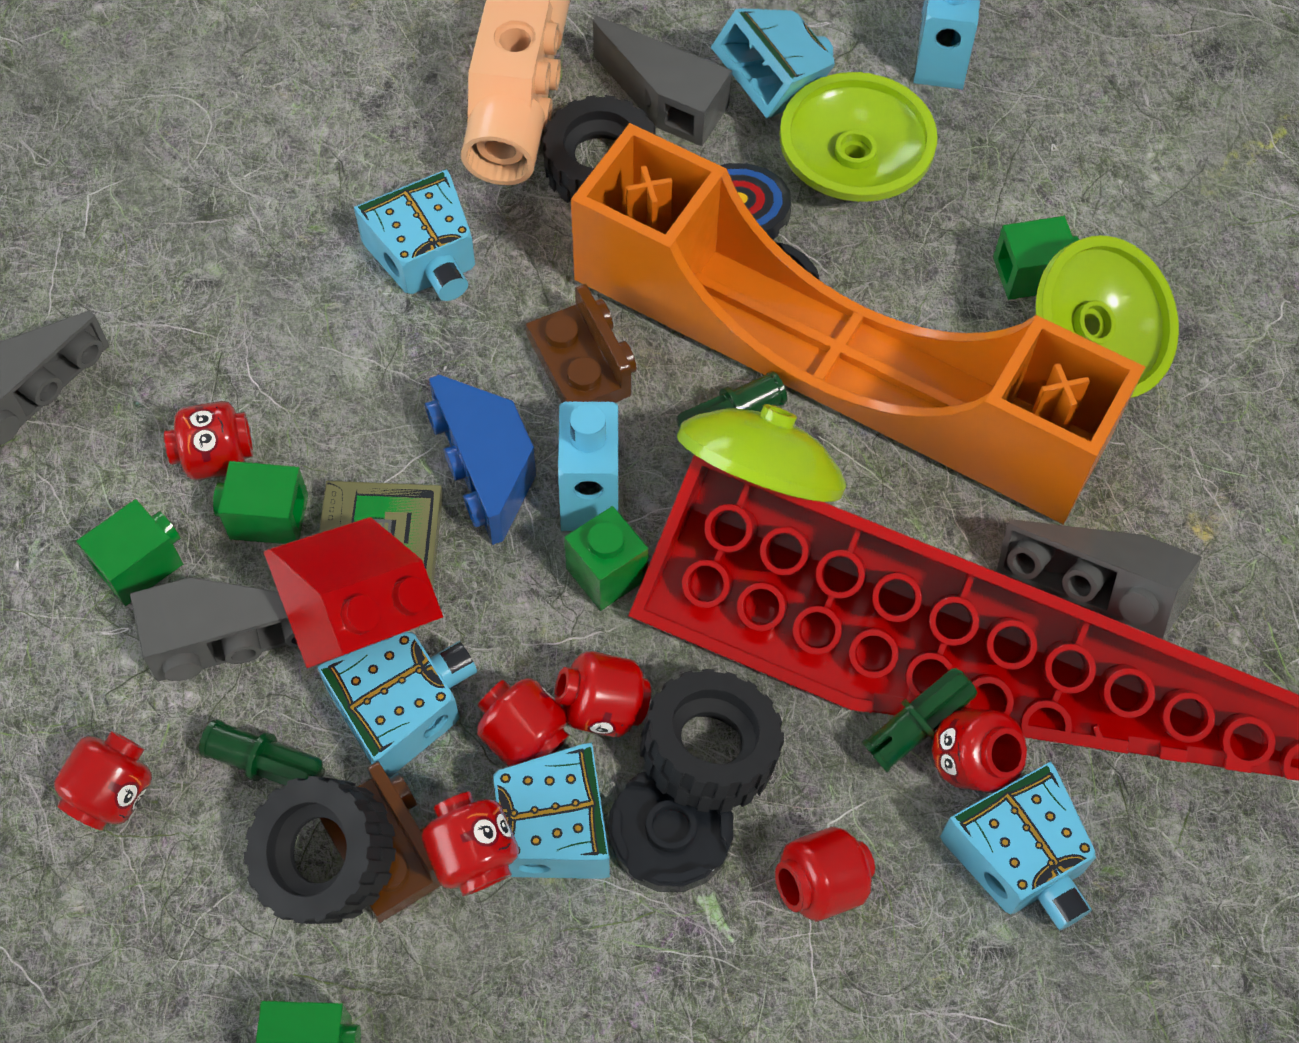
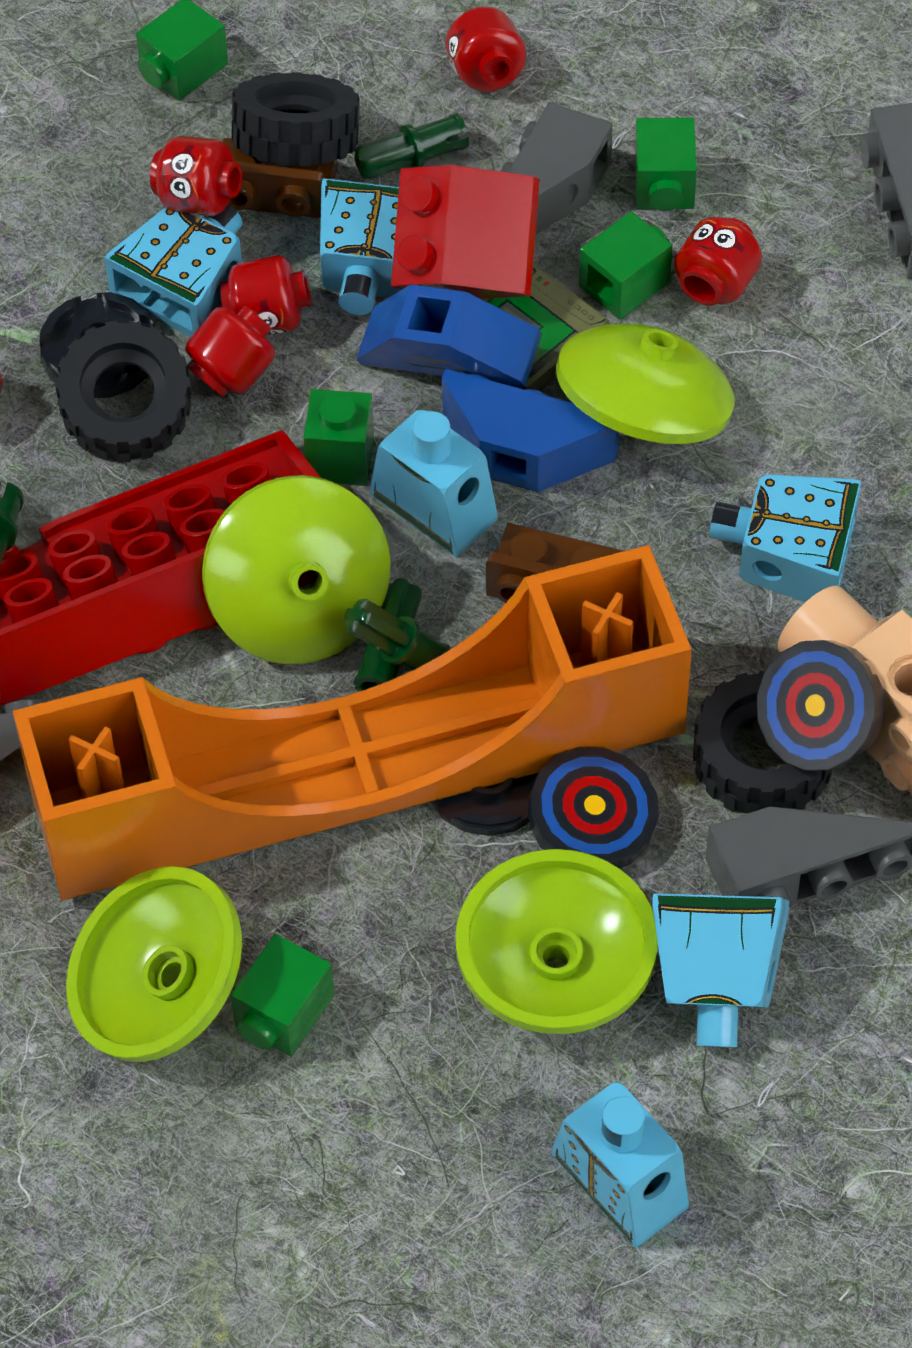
camera: 135 degrees right, 5 degrees down
none -> dark green axle [344,599,452,670]
none -> blue slope [356,285,542,387]
none -> lime dish [556,323,735,444]
none -> black tile [757,640,884,770]

